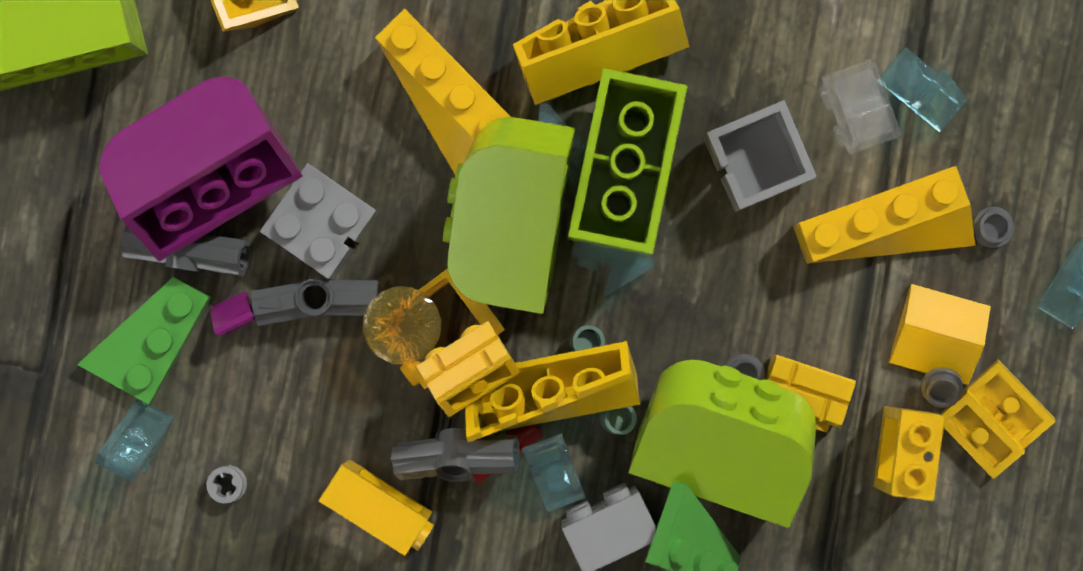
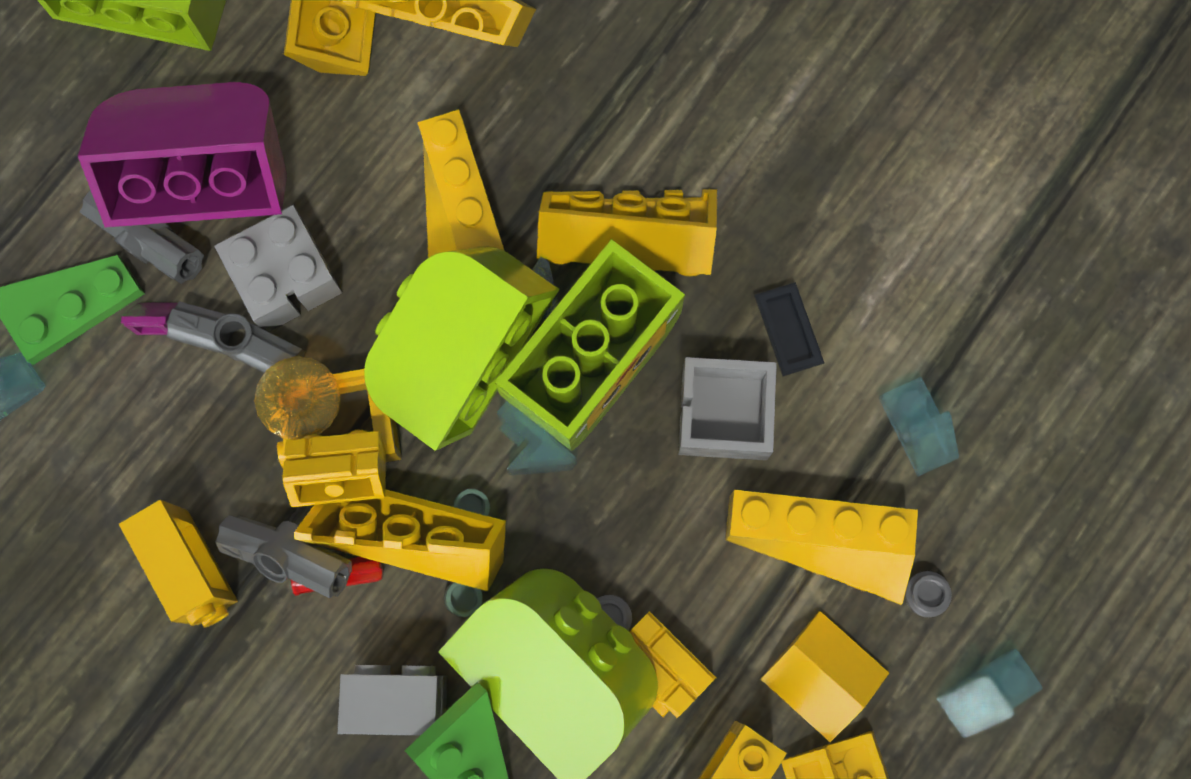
camera: 25 degrees right, 10 degrees down
light grey bush [206,465,247,504] -> none
clear light blue slope [522,434,586,512] -> none
clear brick [820,59,902,155] -> none
flat silver plate [921,368,963,408] -> none
none -> black tile [754,282,825,377]

